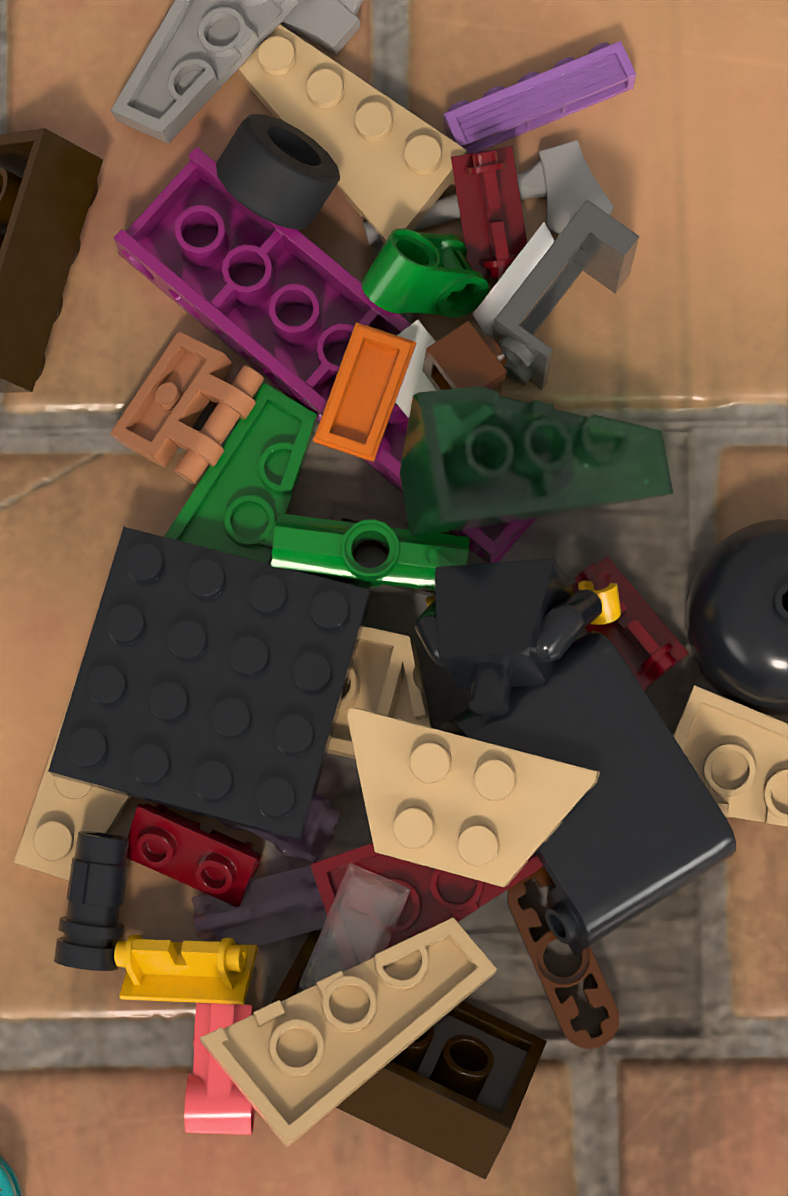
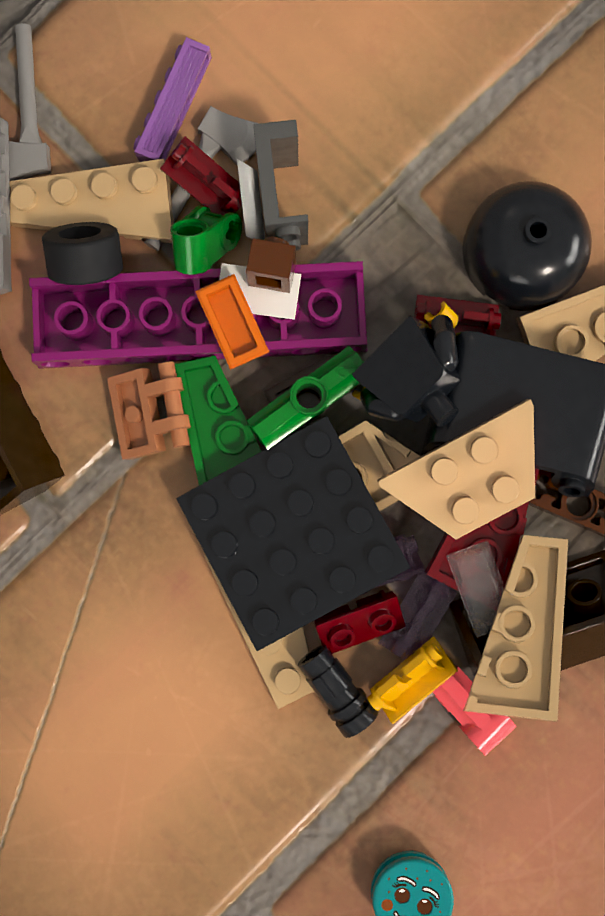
camera: 50 degrees left, 5 degrees up
clear green wedge [399,386,674,536] -> none

